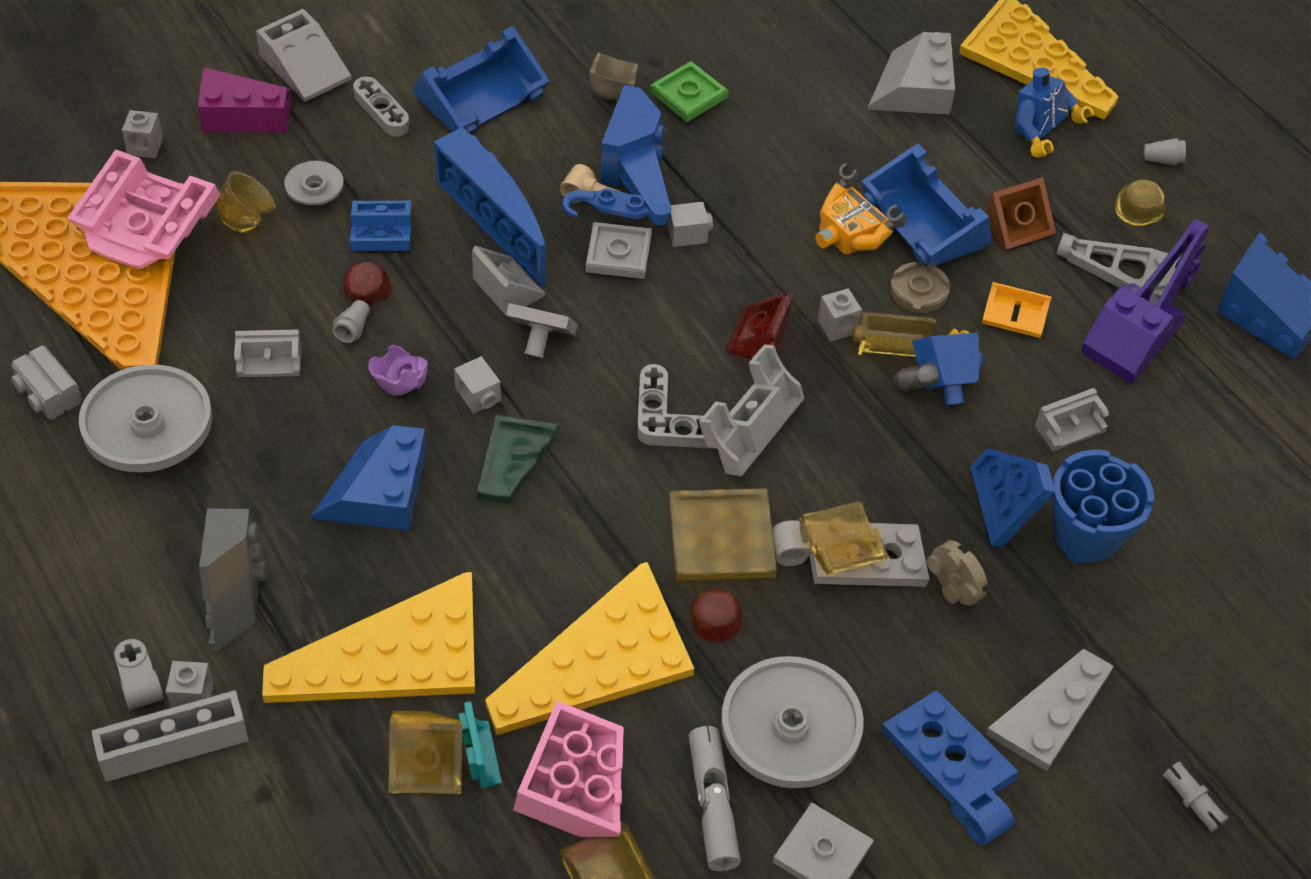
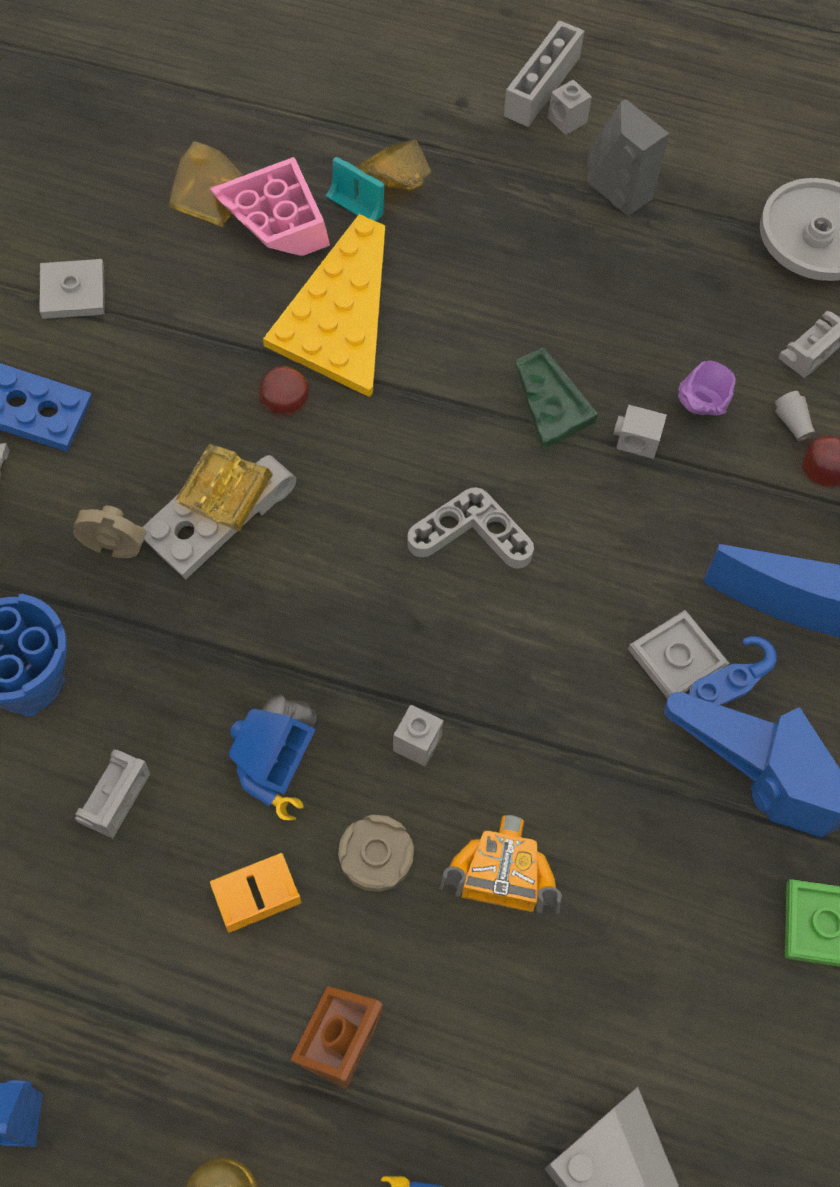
camera: 140 degrees right, 10 degrees up
light grey piece [114,639,164,711] -> none
yellow wing [262,572,475,703] -> none
blue wedge [311,425,427,530] -> none
light grey slope [472,246,545,315] -> none
light grey tile [506,303,578,358] -> none
tan pin [560,164,620,203] -> none
light grey brick [667,202,713,247] -> none
clear yellow plate [669,489,777,581] -> none
light grey piece [688,726,741,871] -> none
light grey bracket [699,344,804,476] -> none
light grey dish [721,656,863,788] -> none
clear red slope [726,291,793,360] -> none
clear yellow window [853,312,936,357] -> none
blue windscreen [862,143,992,267] -> none
blue plate [970,449,1056,547] -> none
light grey plate [1056,233,1180,298] -> none
dark purple slope [1081,218,1210,384] -> none

